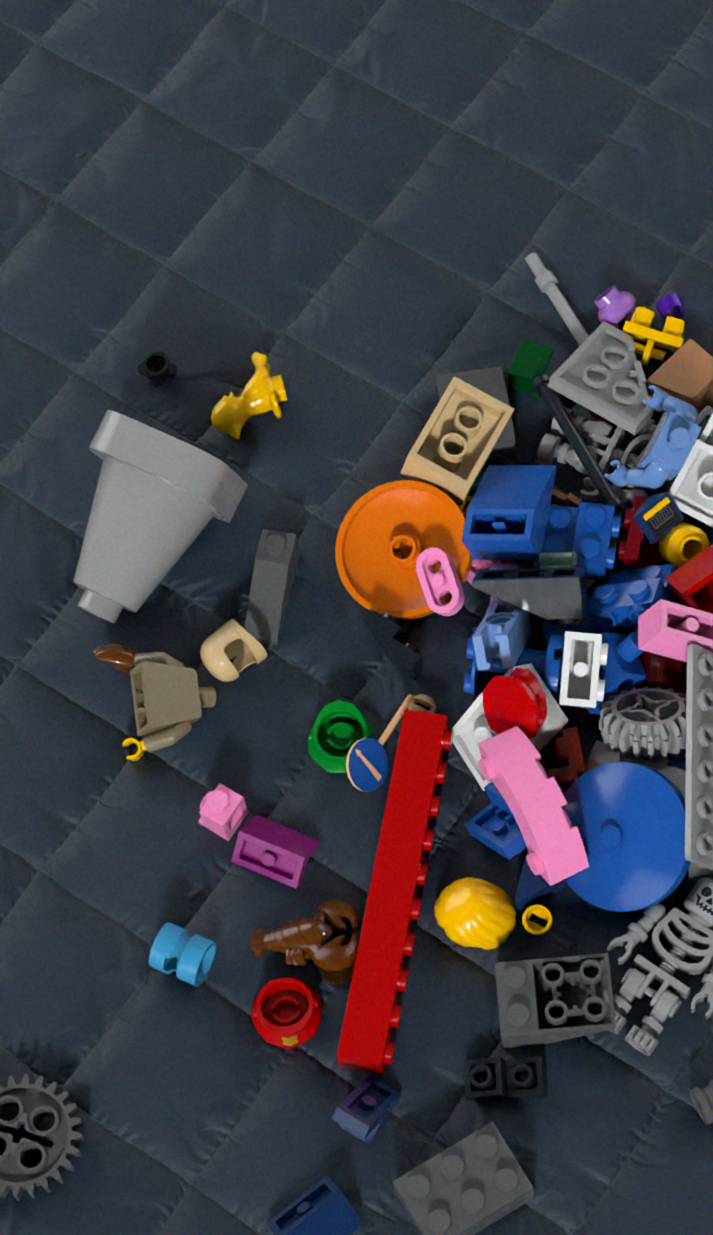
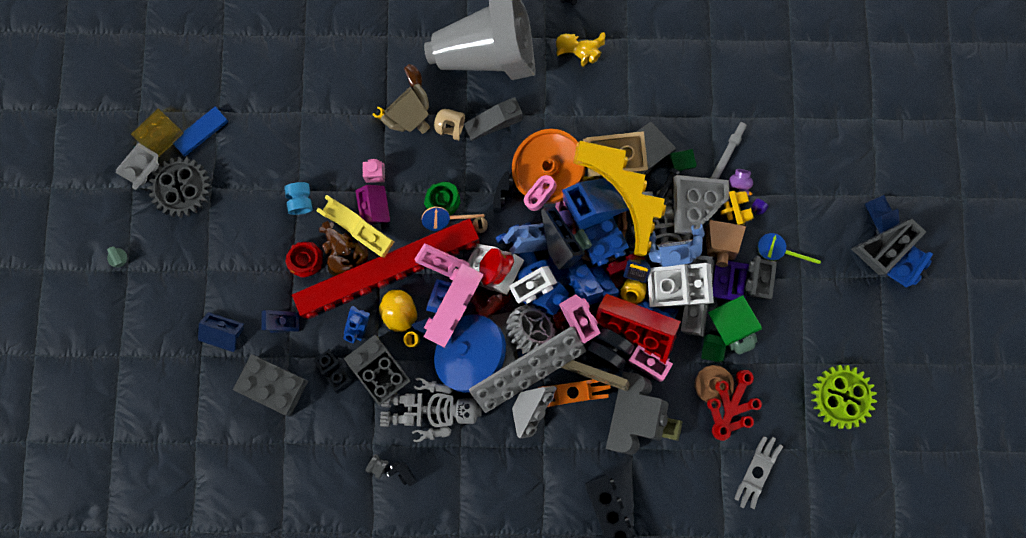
camera: 45 degrees right, 15 degrees up
none -> light yellow piece [316,195,394,258]
none -> blue hips [343,306,370,343]
none -> bright pink plate [415,243,470,277]
none -> yellow arch [573,141,666,256]

